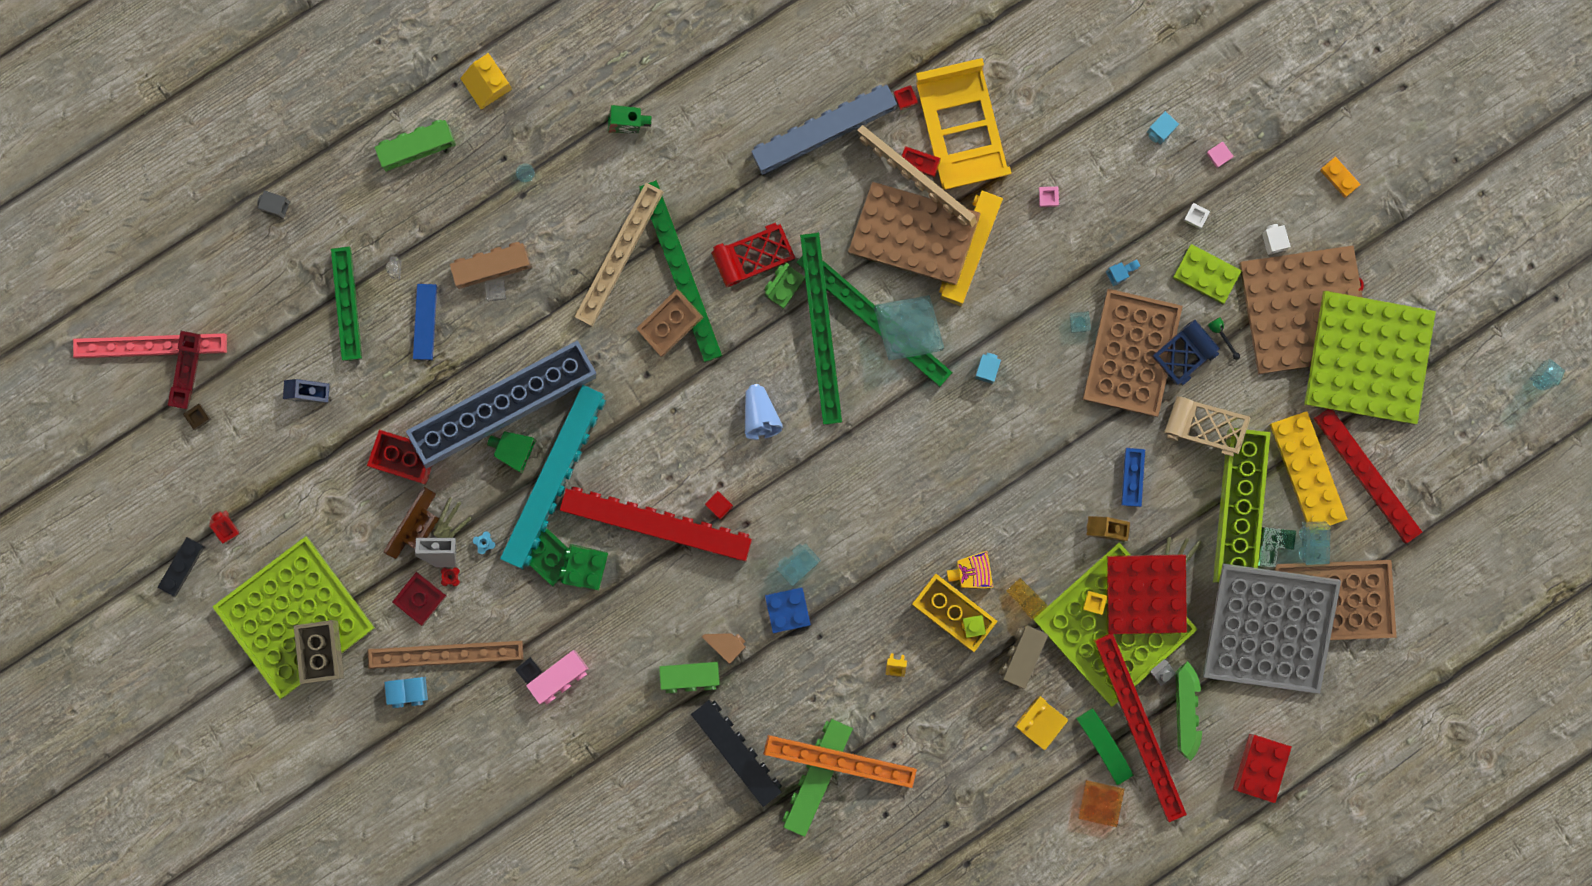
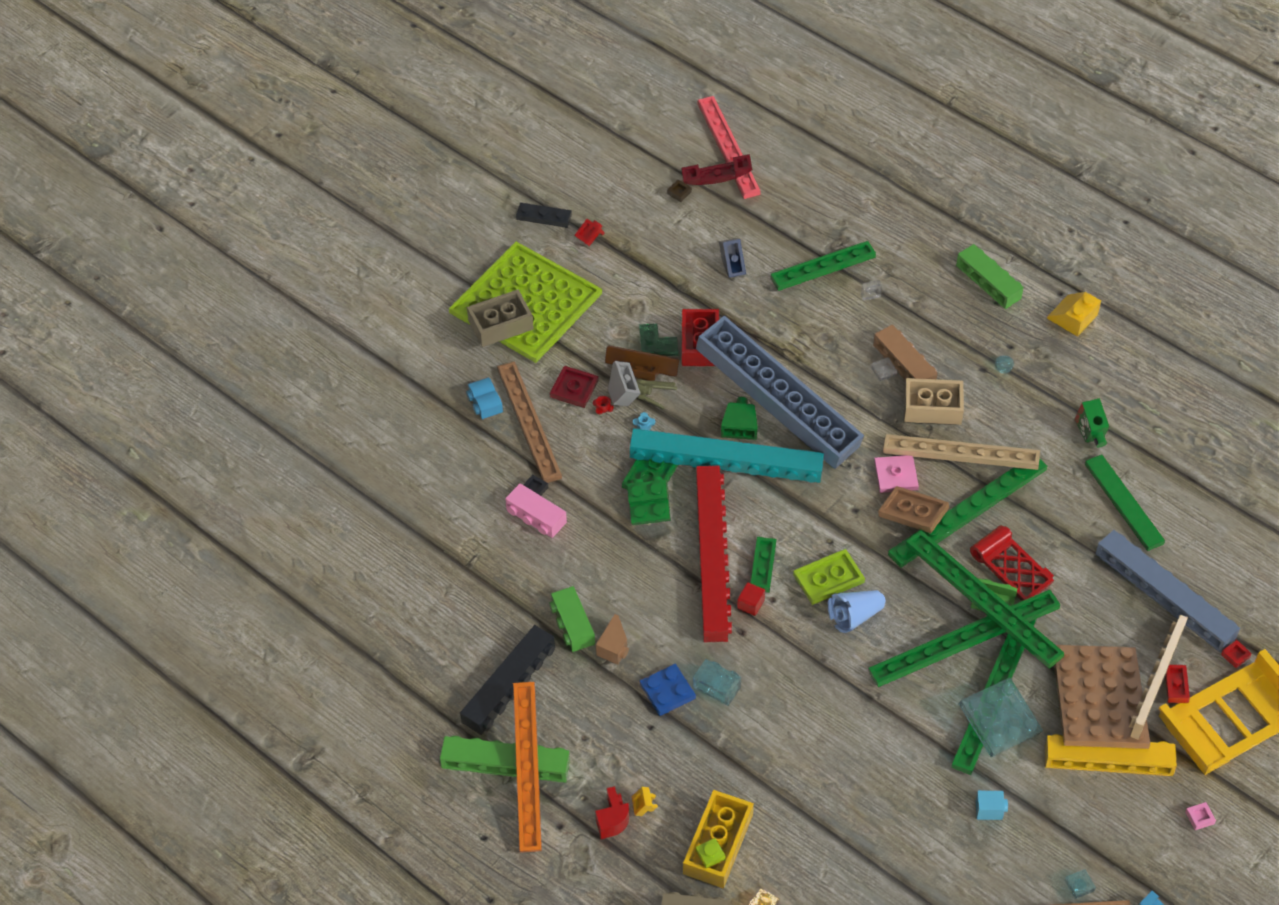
camera: 70 degrees right, 30 degrees down
dark grey brick [257,190,290,219] -> none
blue tile [413,284,437,360] -> none
torso [947,551,993,589] -> none
none -> red brick [595,786,629,839]
none -> clear green plate [639,323,679,356]
none -> green plate [751,537,777,593]
none -> lime plate [793,549,865,605]
none -> bright pink plate [874,455,919,493]
none -> tan brick [904,378,964,425]
none -> green plate [906,530,1064,669]
none -> green tile [1085,454,1165,552]

